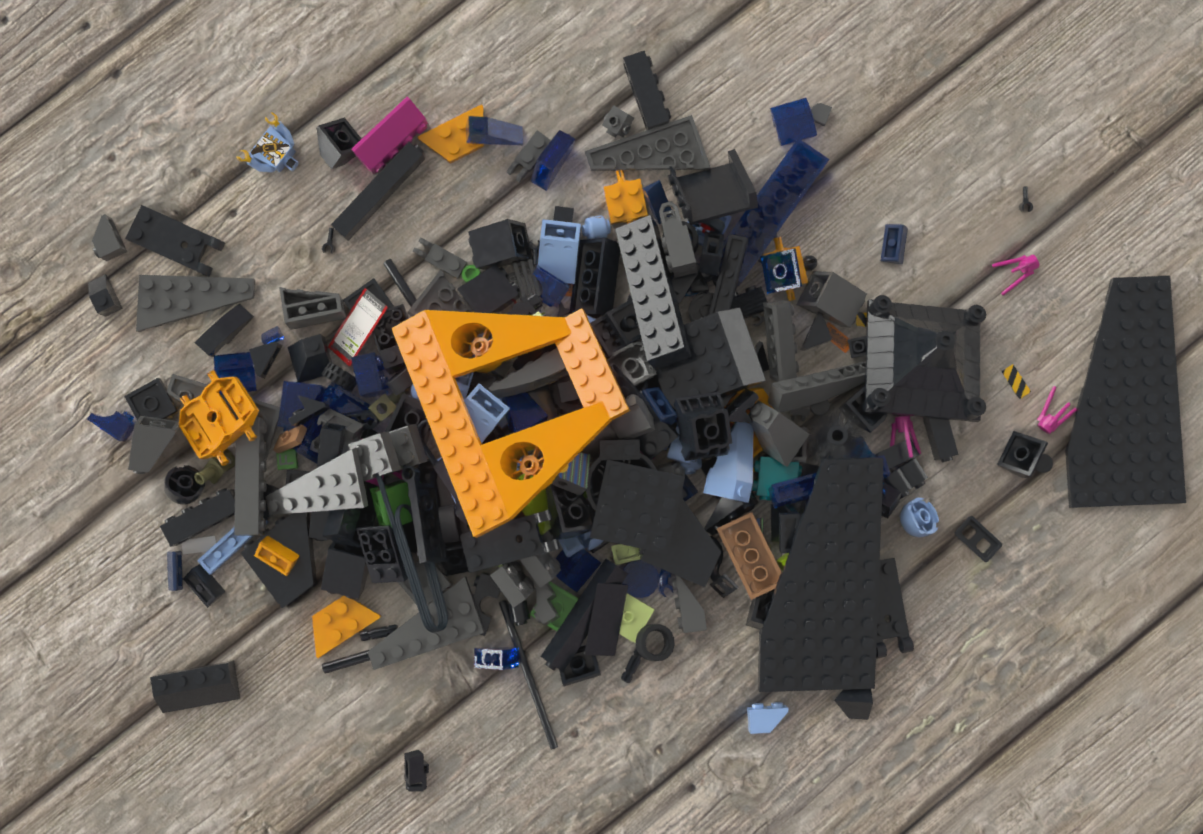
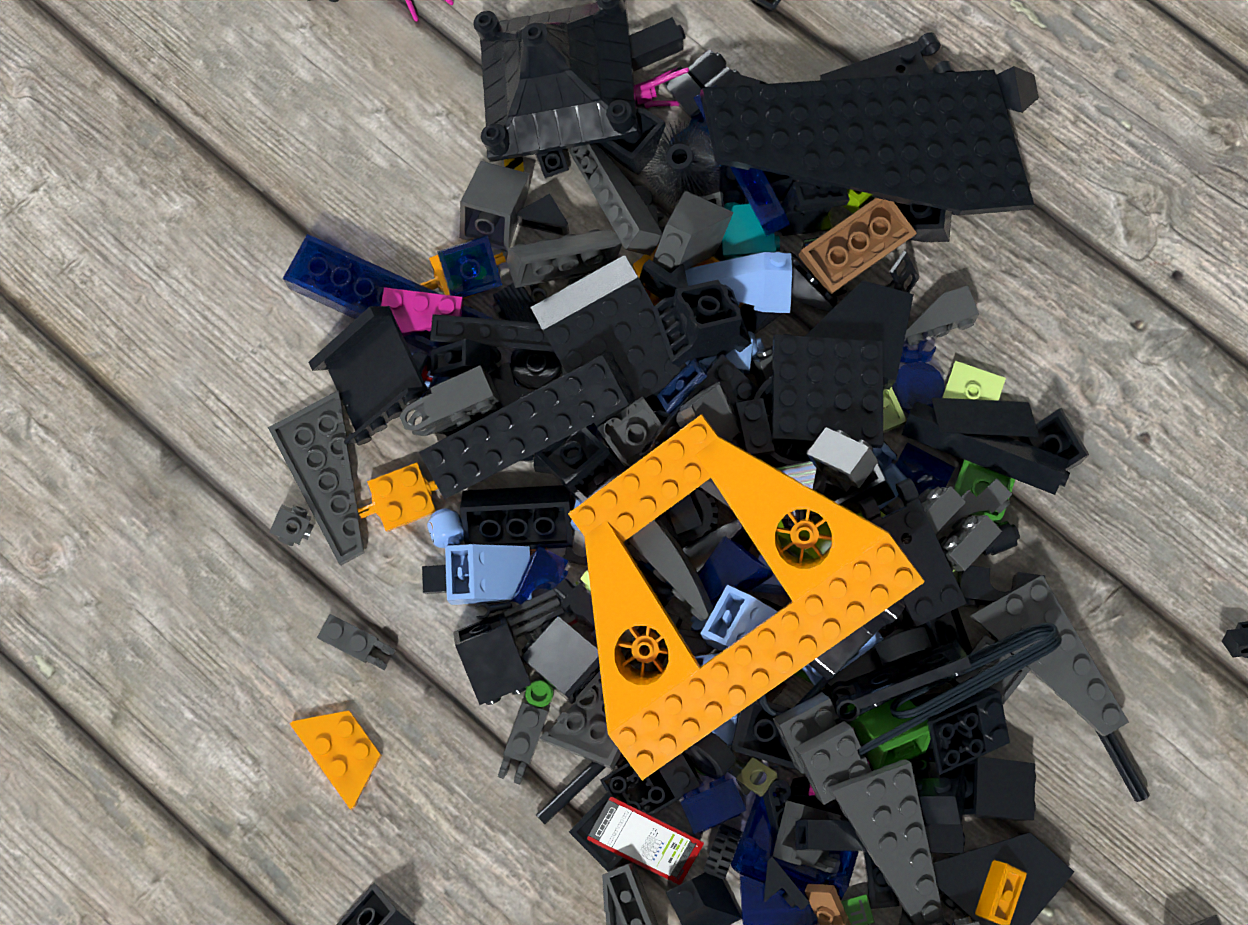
camera: 90 degrees left, 10 degrees down
light orange wing [312,596,382,659] -> none
black hand [322,228,335,254] -> none
black brick [331,142,425,241] -> none
dark pink slope [352,96,428,175] -> none
black axle [360,624,398,641] -> none
clear blue slope [466,116,523,146] -> none
clear blue arch [474,647,519,670] -> none
black piece [498,600,558,750] -> none
clear blue slope [530,130,576,191] -> none
black axle [621,648,642,683] -> none
black brick [623,50,671,130] -> none
black tyre [635,624,675,661] -> none
dark blue slope [642,180,672,224] -> none
light blue slope [747,702,789,734] -> none
clear blue slope [770,97,817,146] -> none
black hinge [803,255,818,271] -> none
dark grey tile [810,103,832,126] -> none
sticker [826,322,849,353] -> none
dark blue slope [880,224,908,264] -> none
light blue cylinder [900,498,939,538] -> none
none -> dark pink wing [381,288,464,336]
none -> brick [806,427,878,492]

